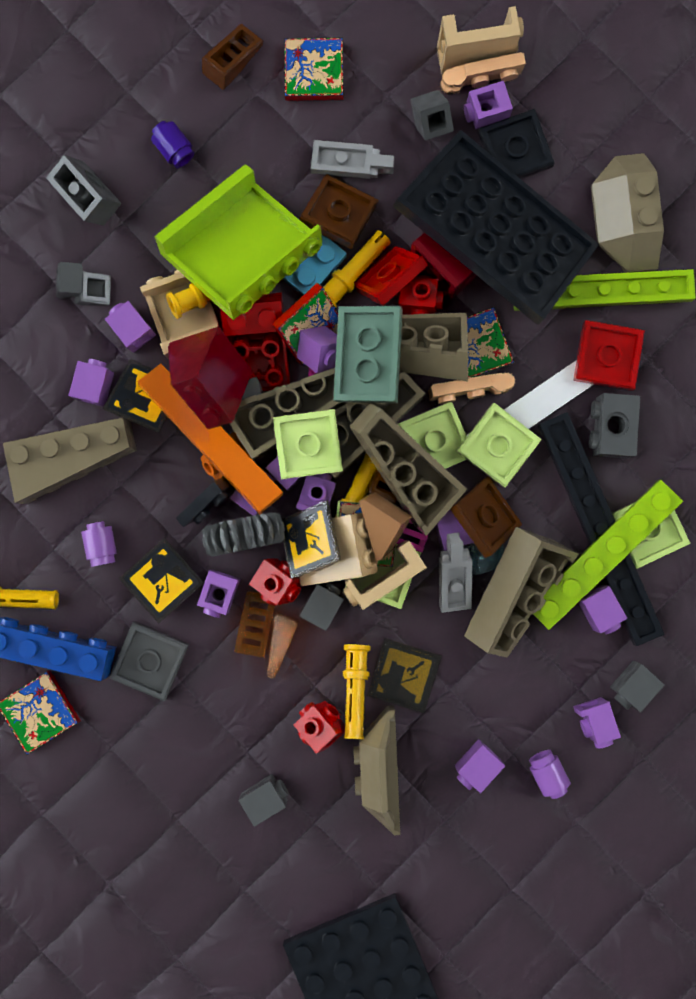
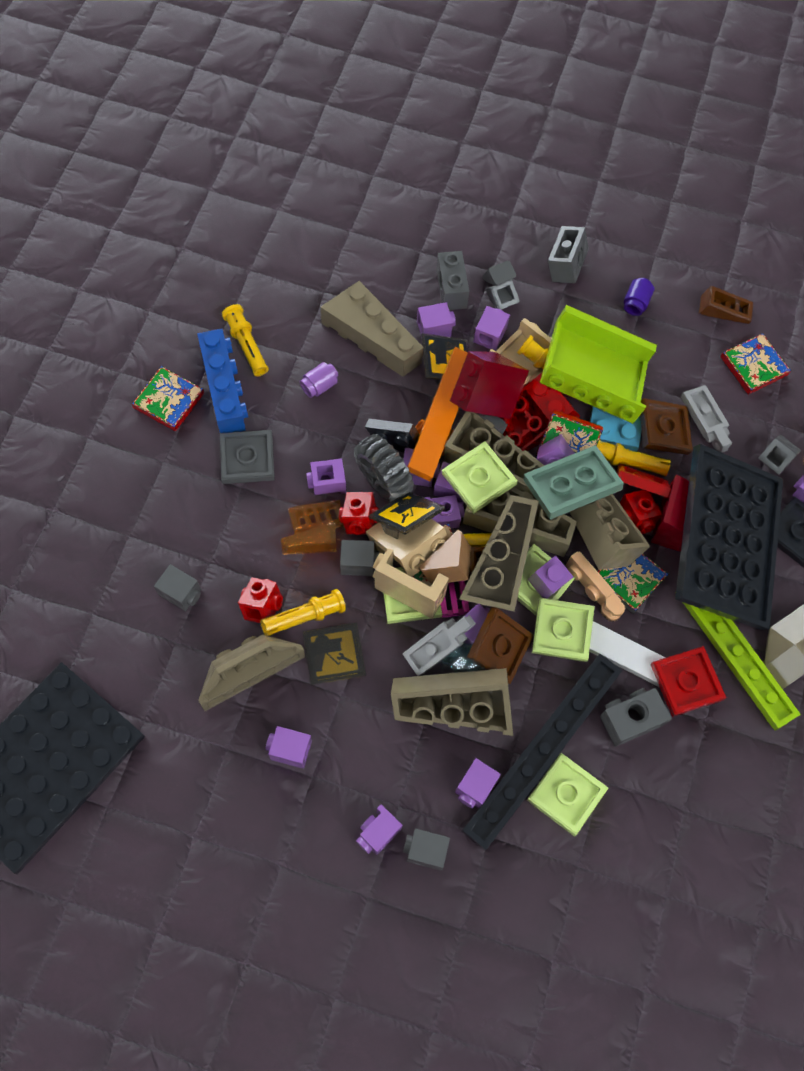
camera: 55 degrees right, 20 degrees down
piece [119,538,204,623] -> none
medium lavender brick [529,750,571,799] -> none
lime plate [533,479,683,630] -> none
none -> dark grey brick [436,251,469,310]
none -> medium lavender brick [527,555,573,599]

